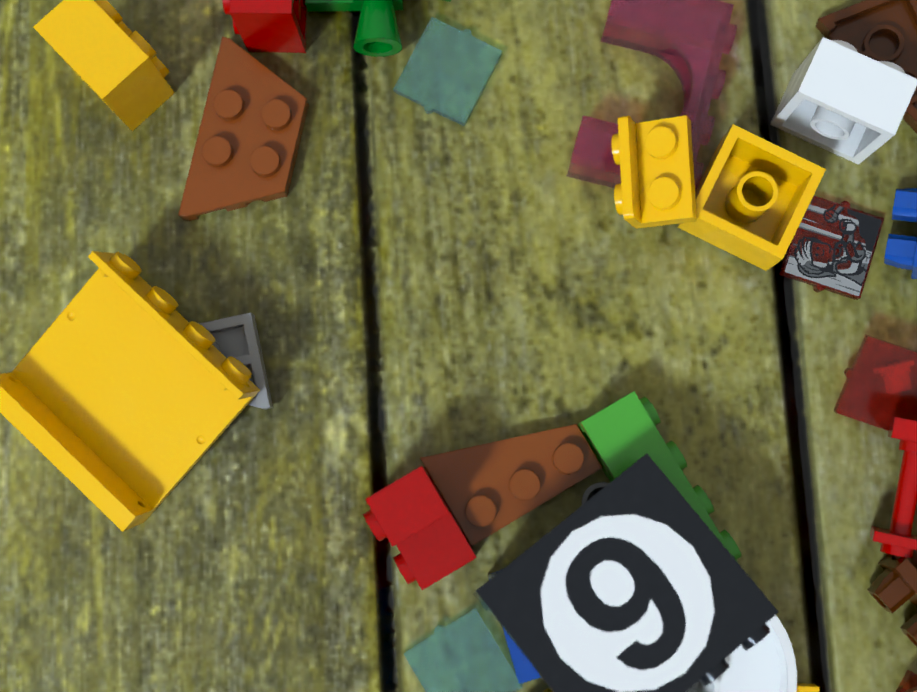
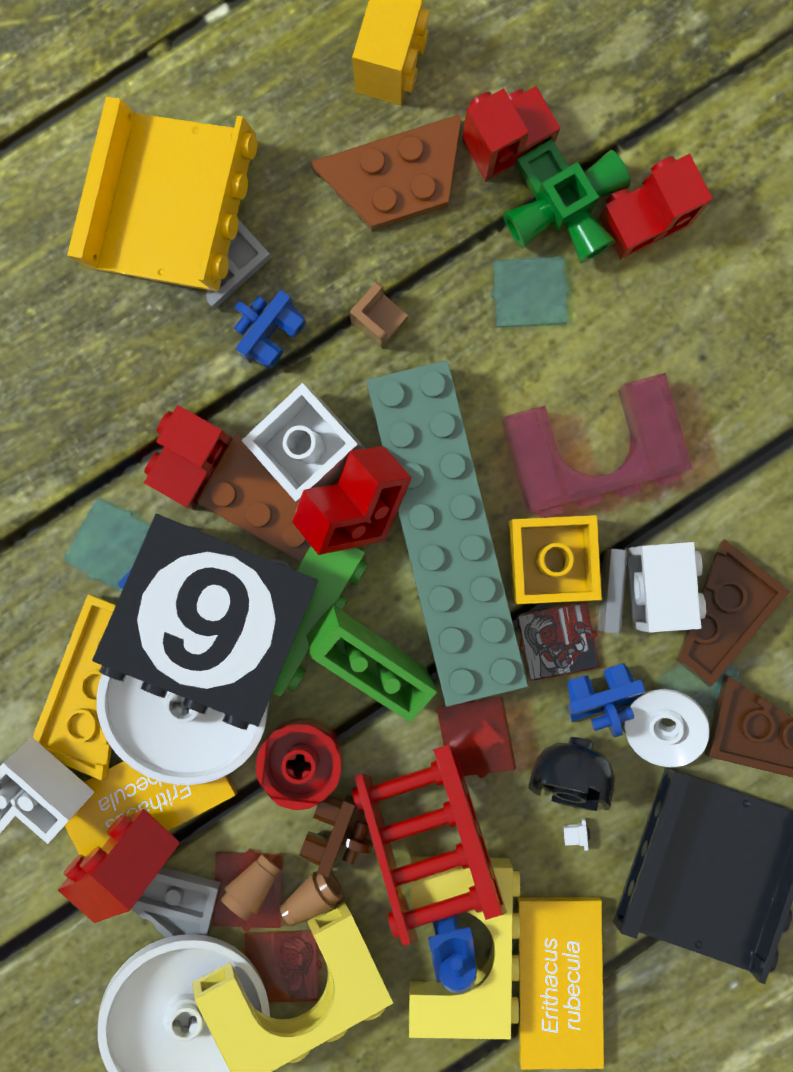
camera: 60 degrees right, 5 degrees up
yellow bracket [611,115,697,229] -> none
none -> blue hips [234,290,306,369]
none -> white brick [242,383,366,503]
none -> red brick [256,718,343,810]
none -> red brick [292,446,412,555]
none -> bright green brick [306,604,437,723]
none -> medium nougat panel [350,282,408,349]
none -> sand green brick [366,360,528,707]
none -> light grey tile [597,549,627,634]

